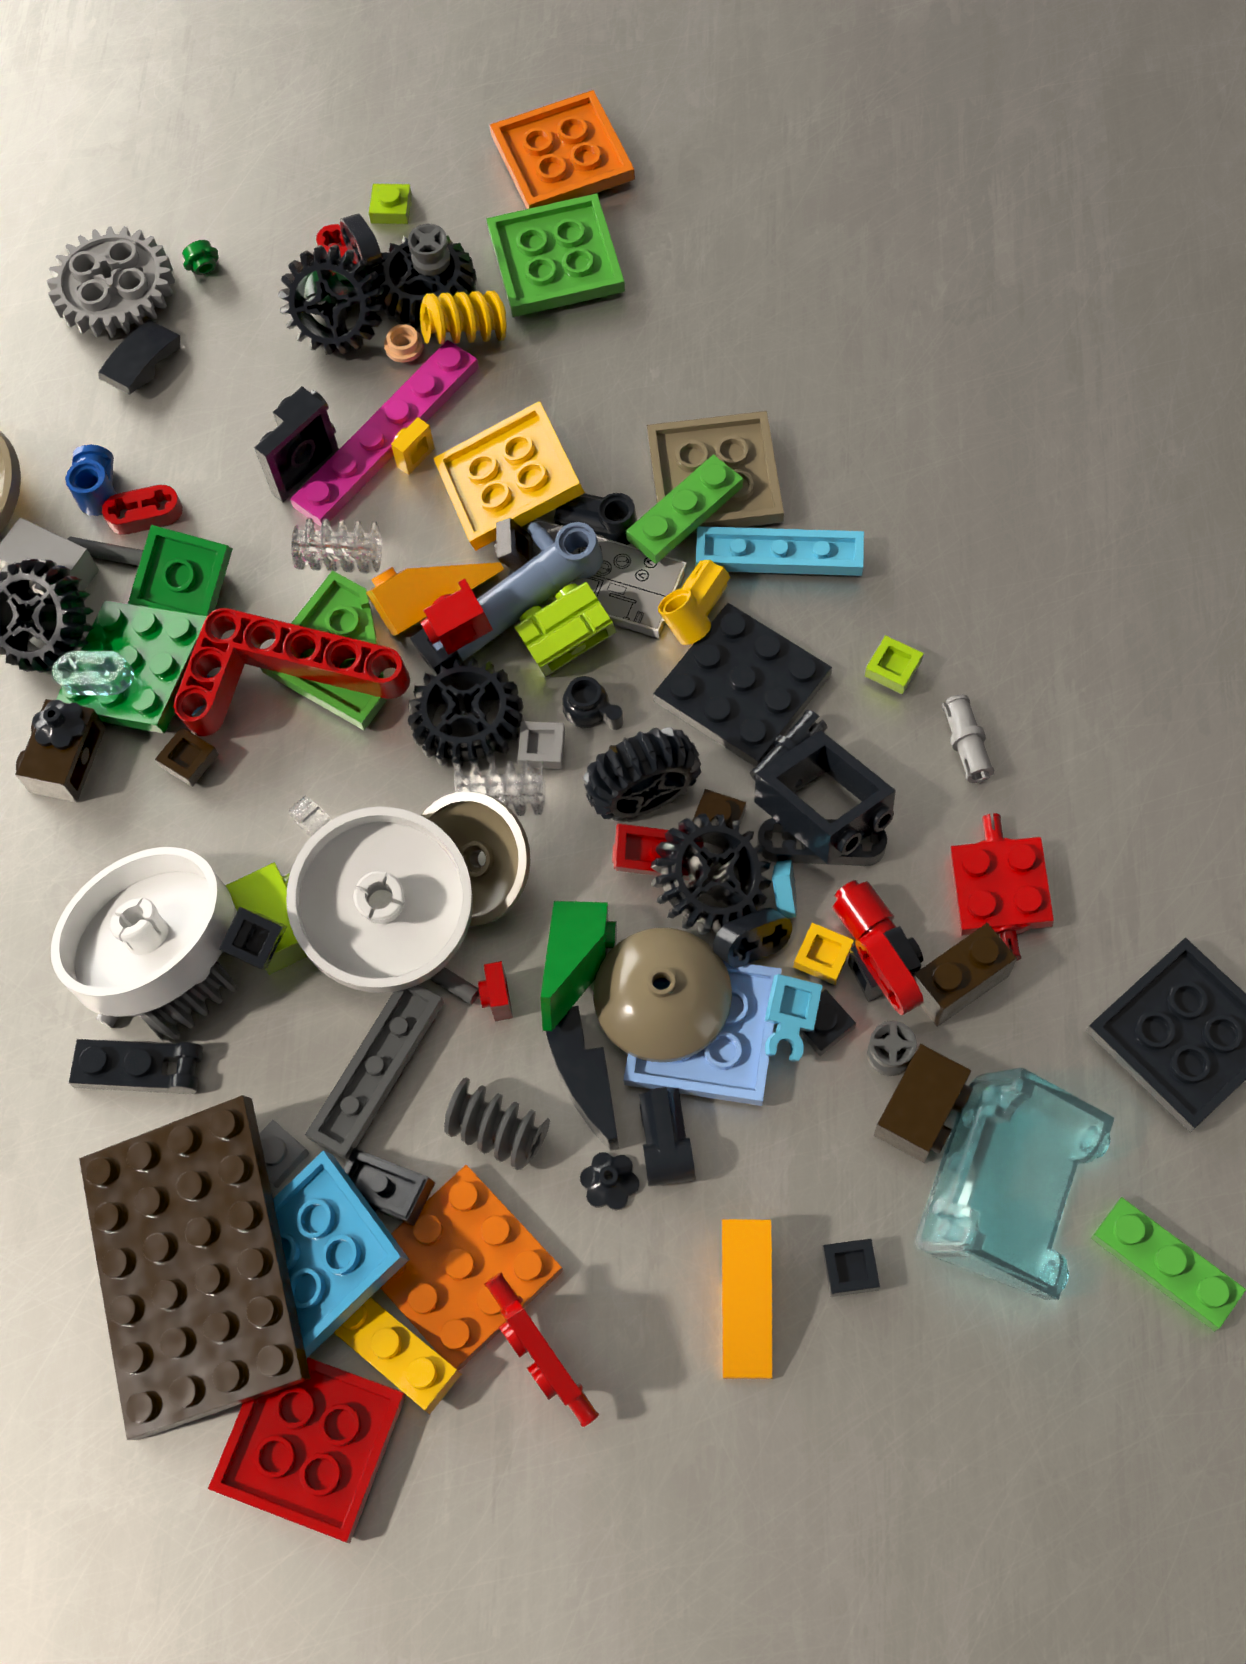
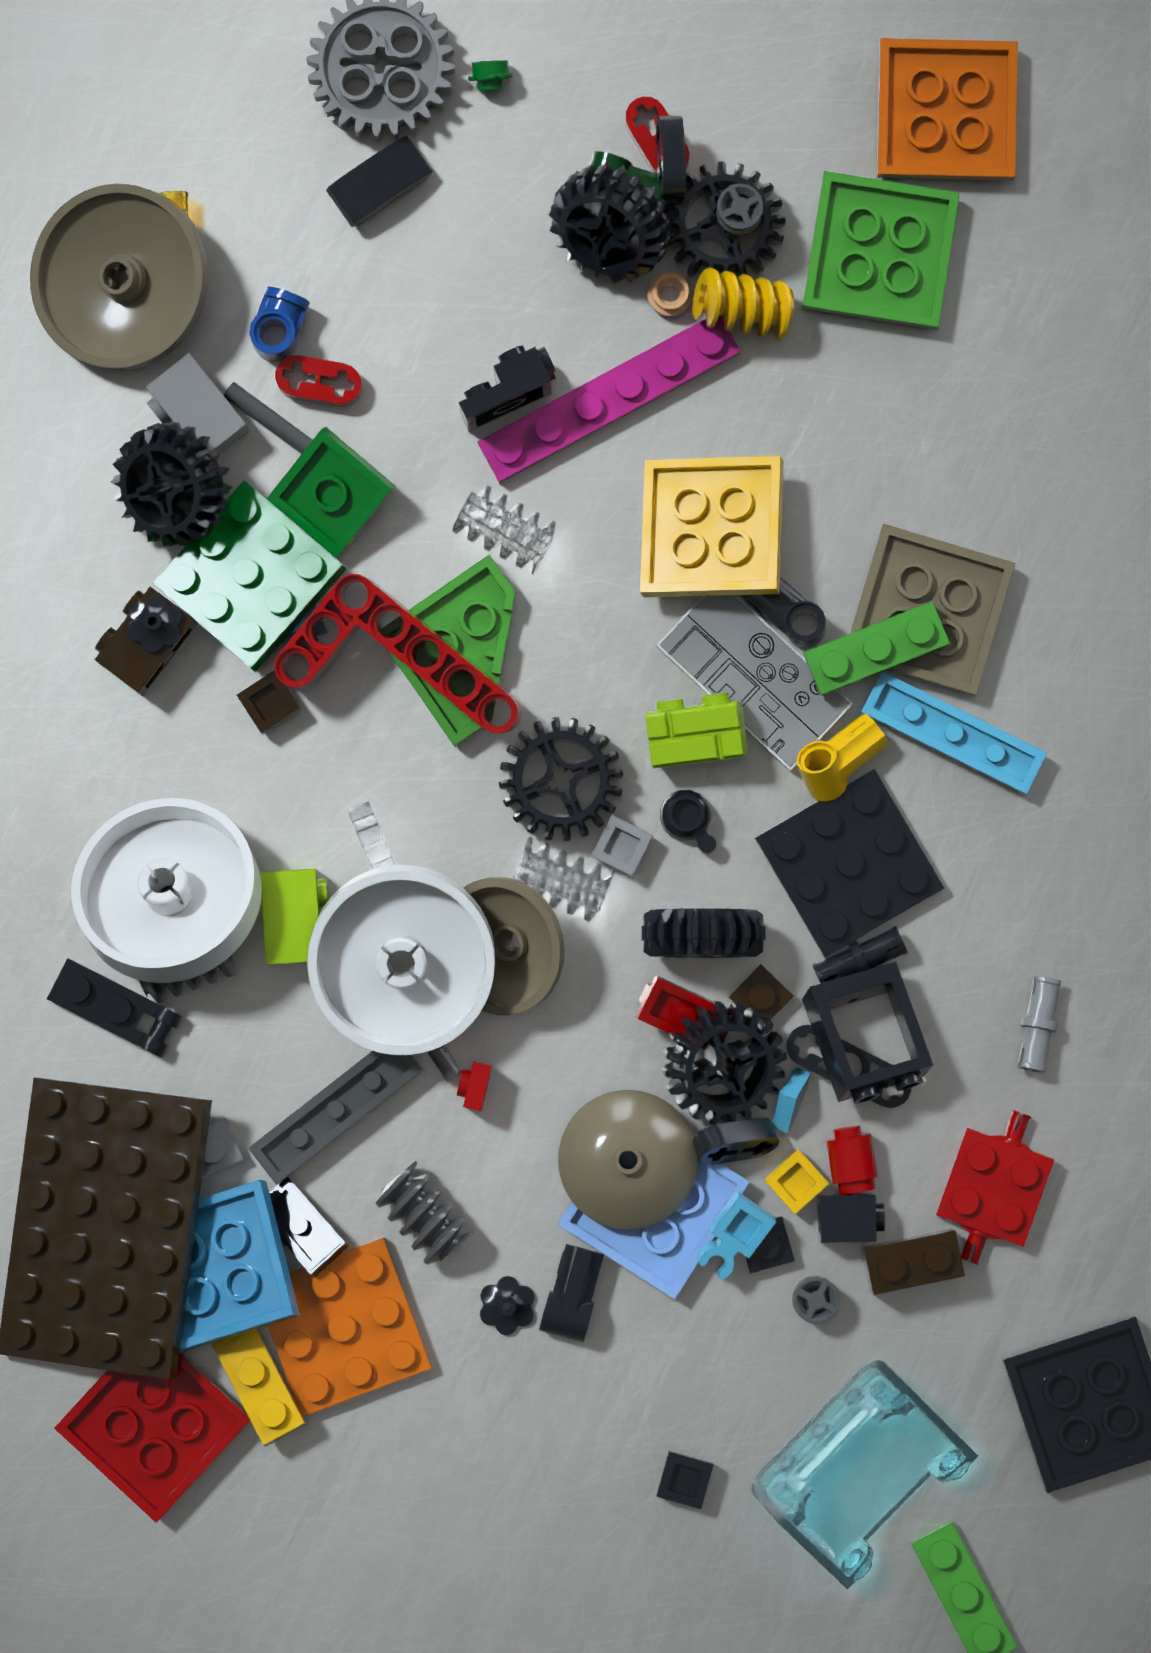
camera: 20 degrees right, 20 degrees up
clear light blue beam [52,651,134,695] -> none
black brick [219,907,288,969] -> none
light orange slope [366,562,504,635] -> none
lime plate [369,184,412,224] -> none
yellow plate [391,417,435,475] -> none
sand blue piece [410,522,603,676] -> none
red brick [420,579,493,655] -> none
red plate [484,1272,599,1427] -> none
dark brown plate [494,517,533,572] -> none
green slope [540,901,617,1031] -> none
black slope [546,1006,619,1151] -> none
light orange slope [722,1219,772,1379] -> none
red beam [855,929,924,1015] -> none
lime plate [864,635,924,695] -> none
dark brown brick [873,1043,973,1163] -> none

